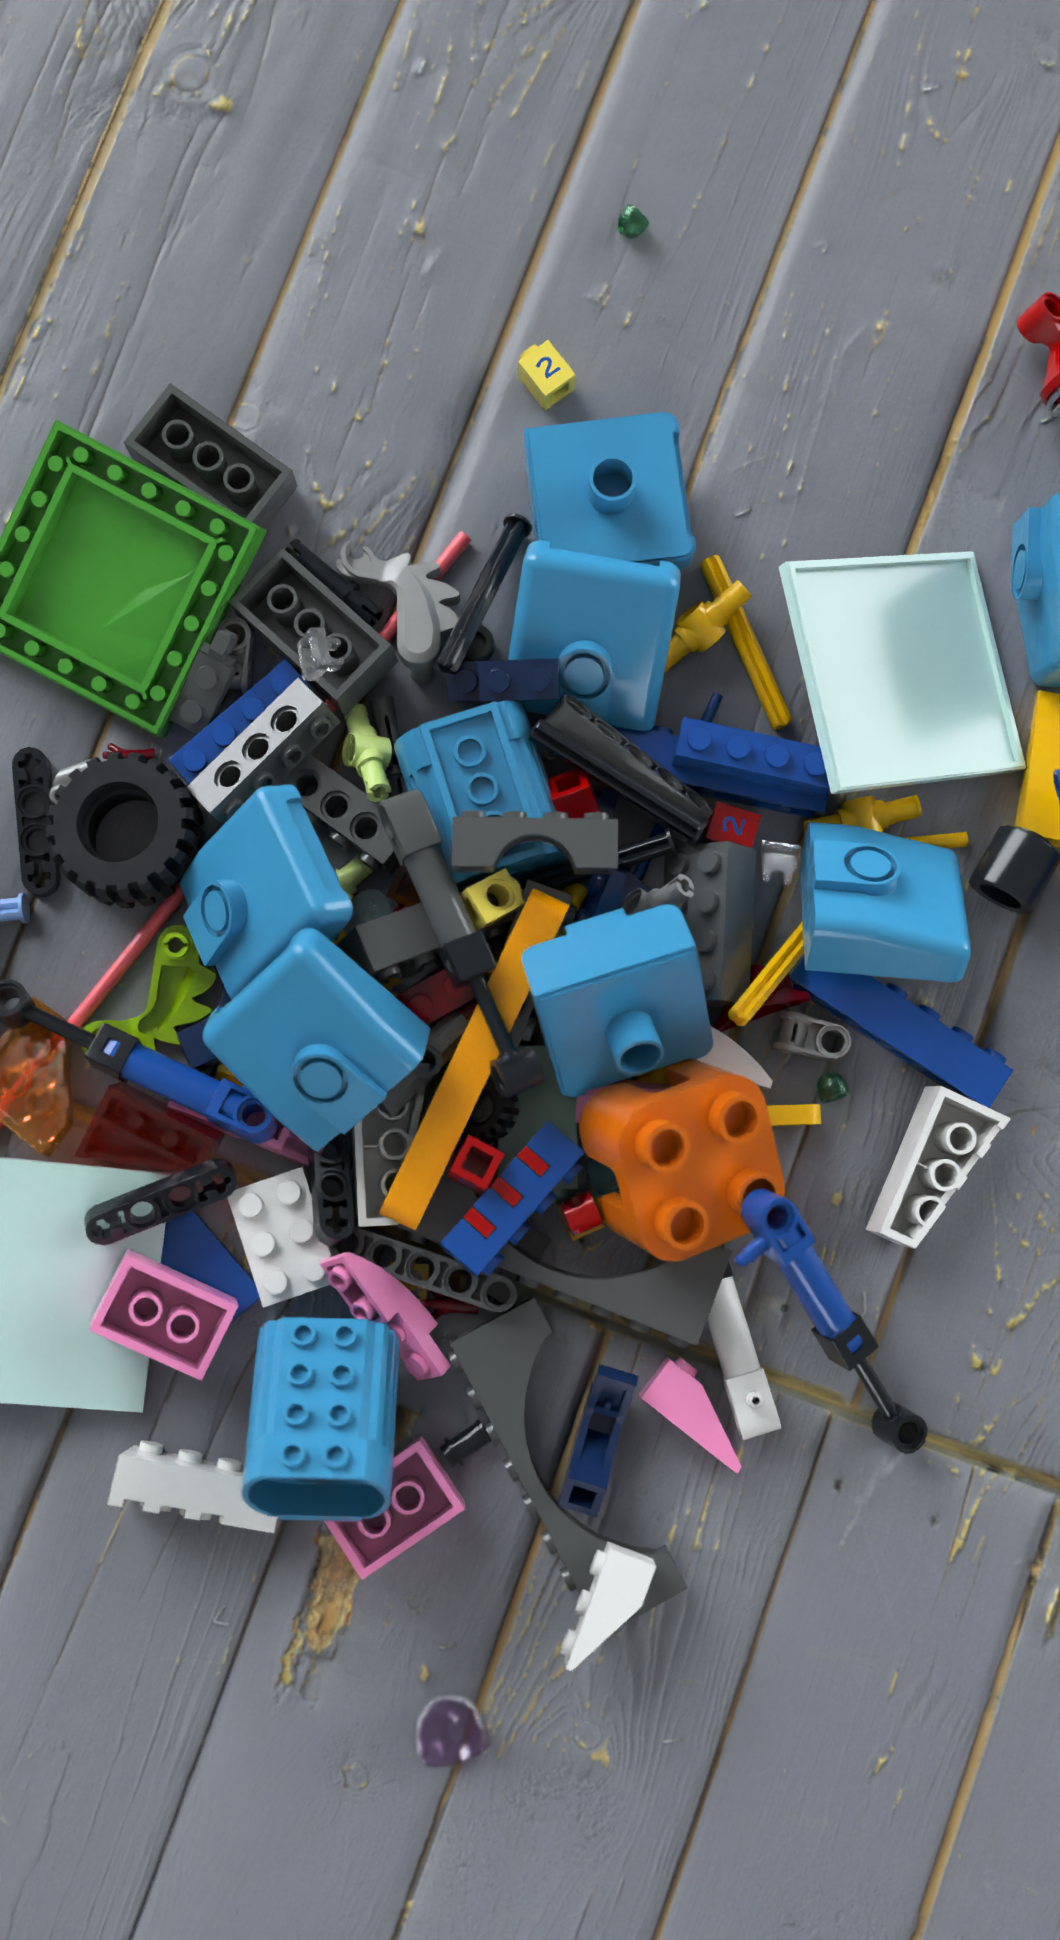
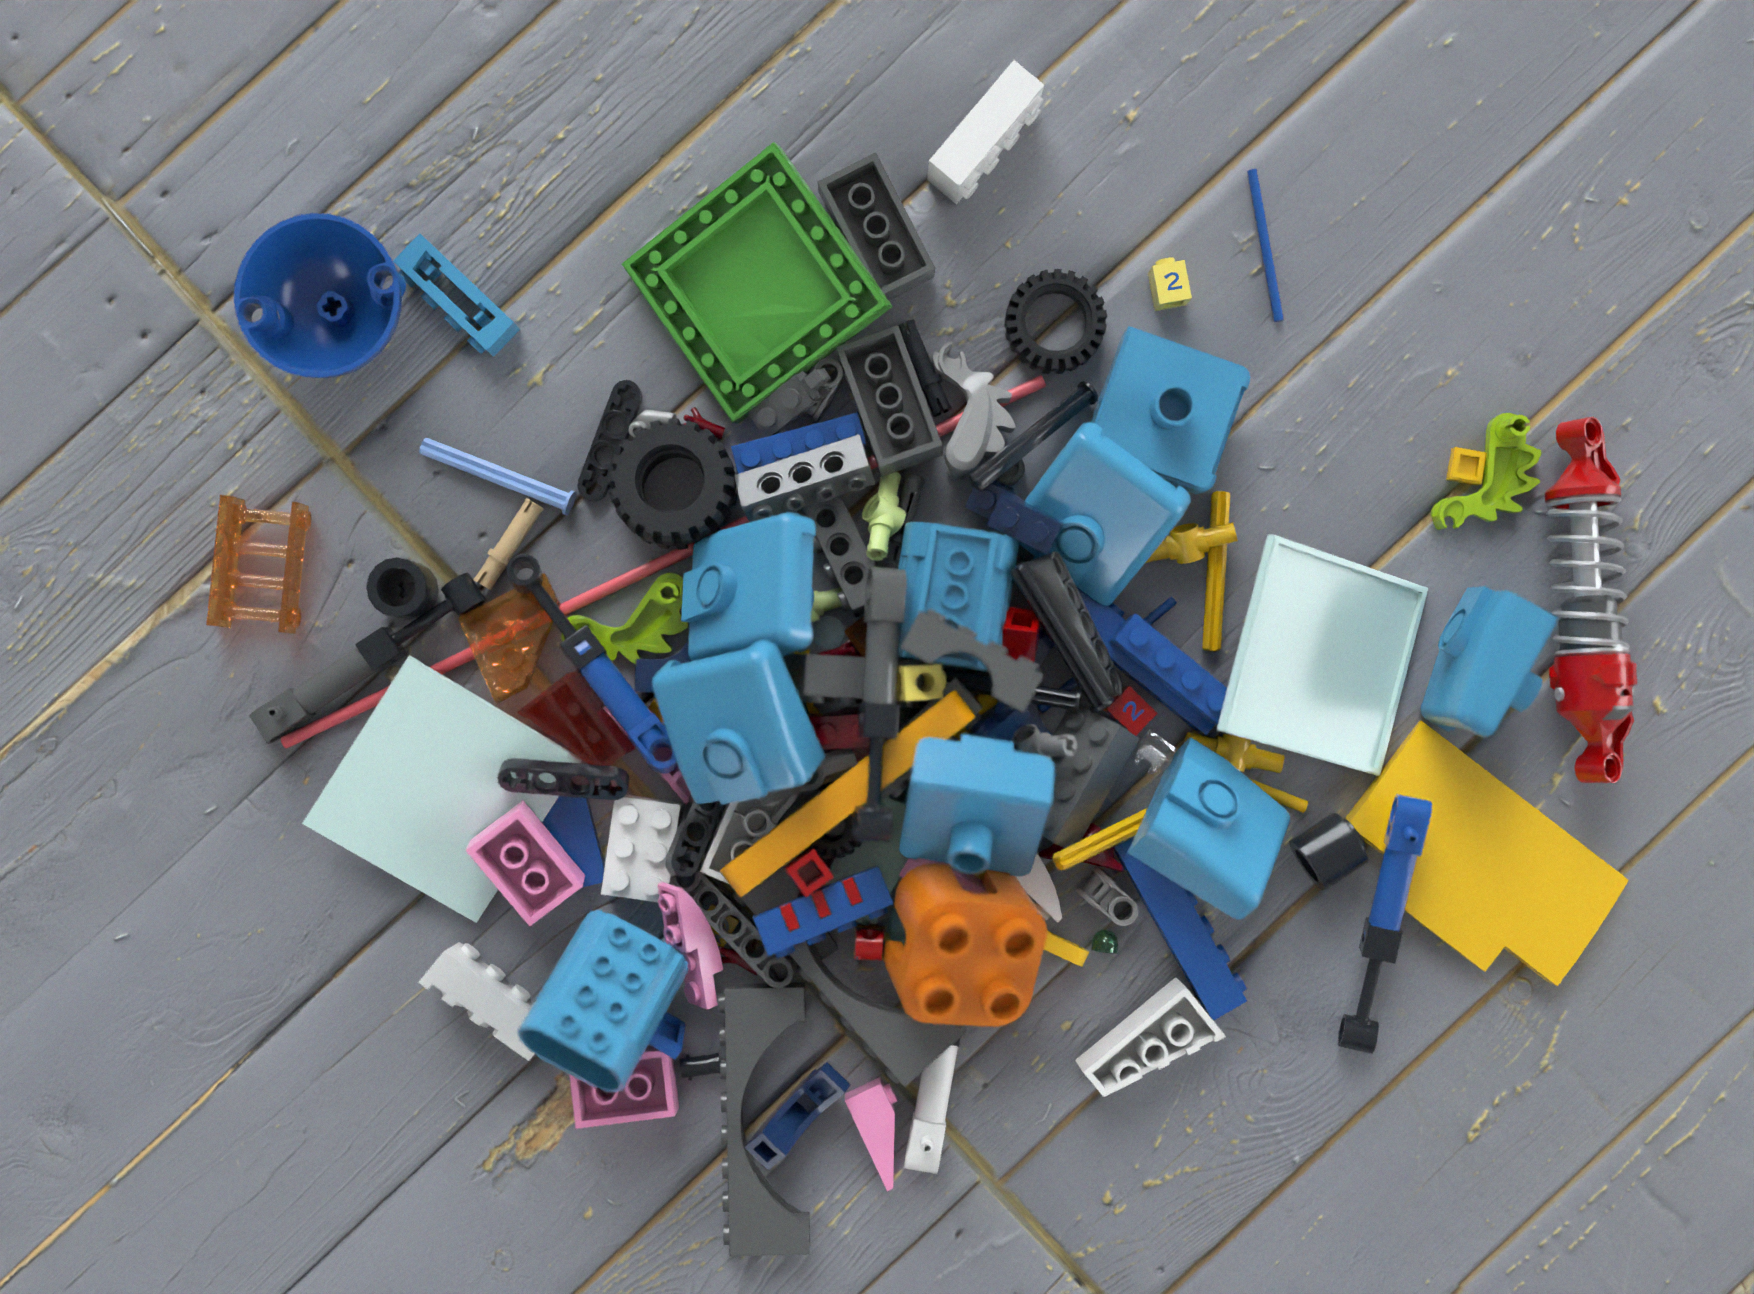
camera: 30 degrees right, 5 degrees up
clear tile [297,628,344,681] -> none
clear purple helmet [416,1695,491,1767] -> none
white slope [560,1541,656,1671] -> none
clear green hinge [617,204,650,239] -> none
blue piece [735,1189,927,1454] -> none
none -> blue tile [649,1011,686,1060]
none -> white brick [927,60,1044,204]
none -> black tyre [1004,269,1107,374]
none -> blue axle [1247,169,1284,322]
none -> lime animal [1430,413,1542,530]
none -> yellow tile [1446,447,1487,486]

